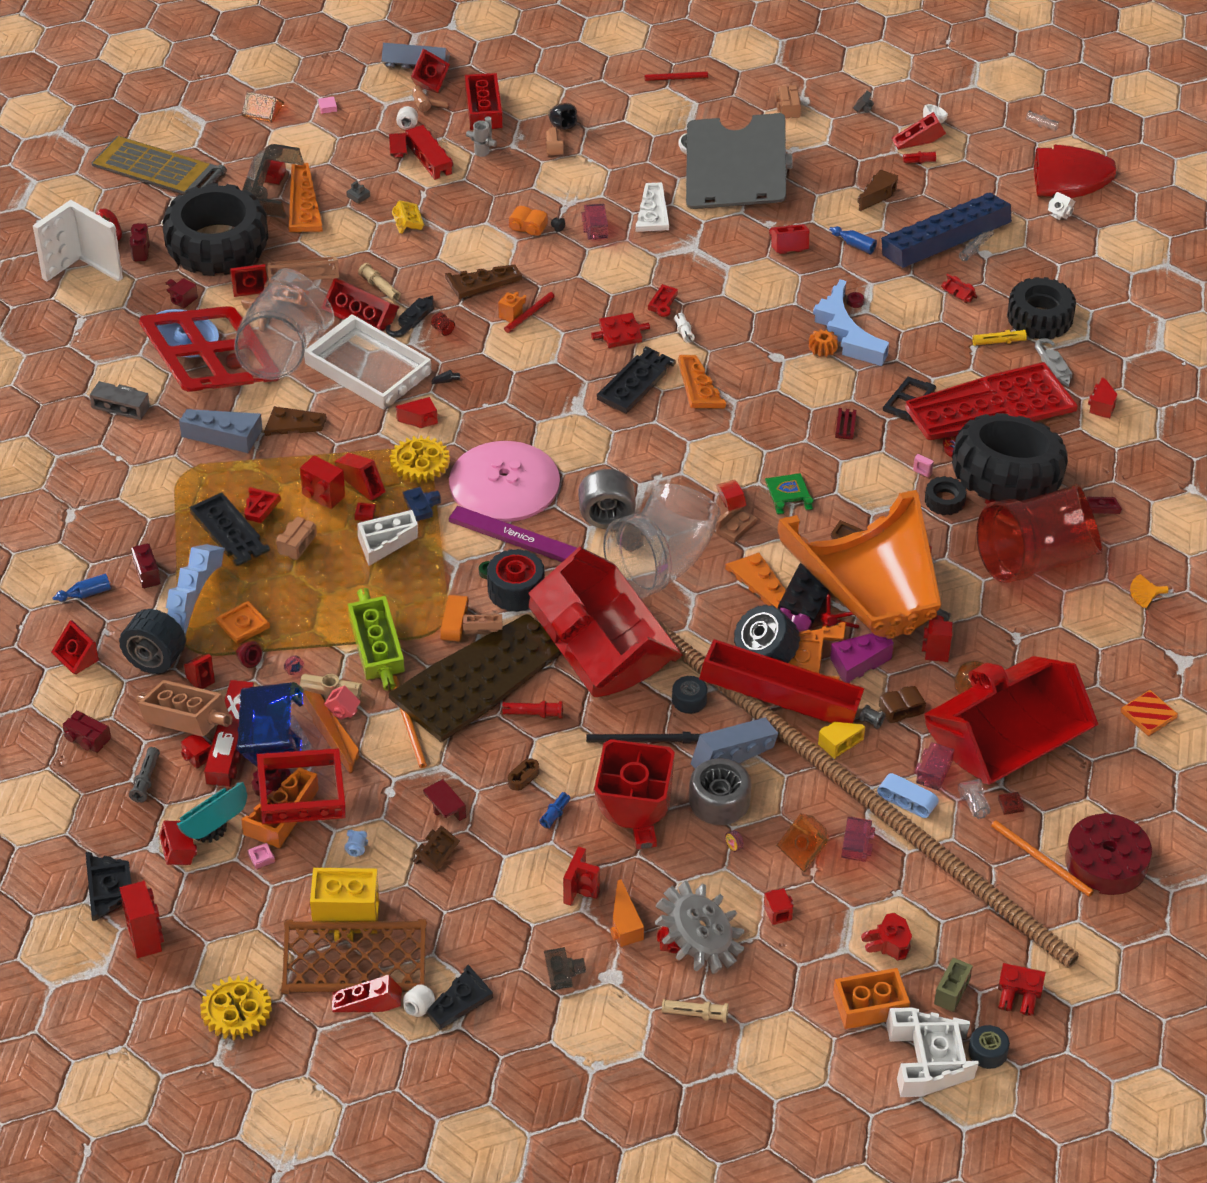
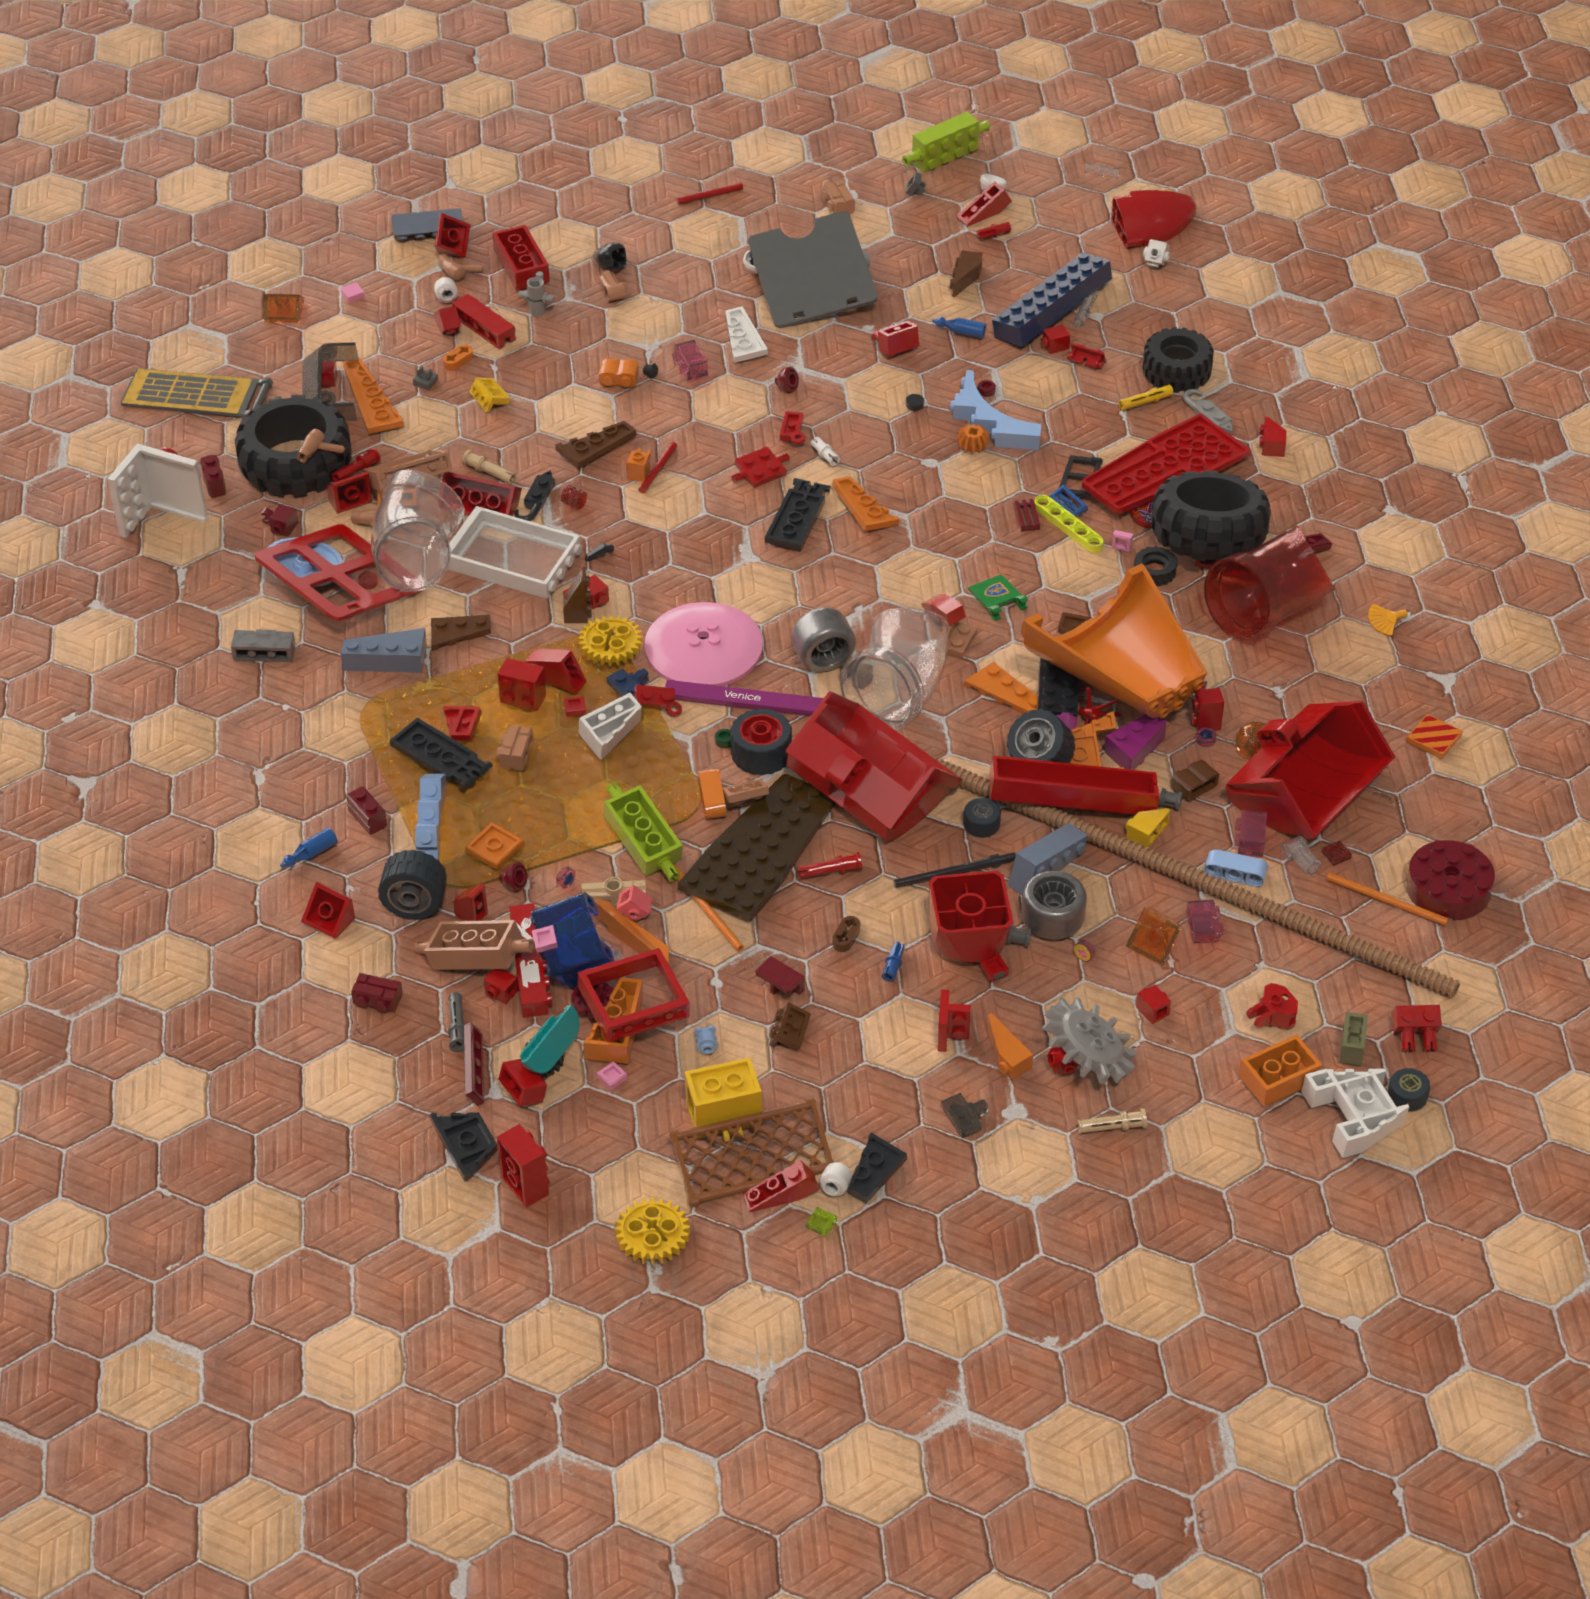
camera: 15 degrees left, 0 degrees up
none -> nougat piece [297,429,345,463]
none -> red pin [332,448,381,482]
none -> orange beam [443,345,473,370]
none -> dark red tile [464,1022,484,1106]
none -> bright pink tile [532,925,558,953]
none -> reddish brown slope [563,567,592,623]
none -> red hinge [634,684,682,717]
none -> dark red brick [775,367,799,392]
none -> clear neon green tile [806,1207,837,1237]
none -> lime brick [902,112,990,173]
none -> black tile [906,394,924,411]
none -> dark grey bush [1007,925,1032,947]
none -> neon yellow beam [1034,495,1103,553]
none -> red brick [1041,325,1070,354]
none -> blue tile [1049,484,1089,517]
none -> clear pink tile [1196,727,1217,747]

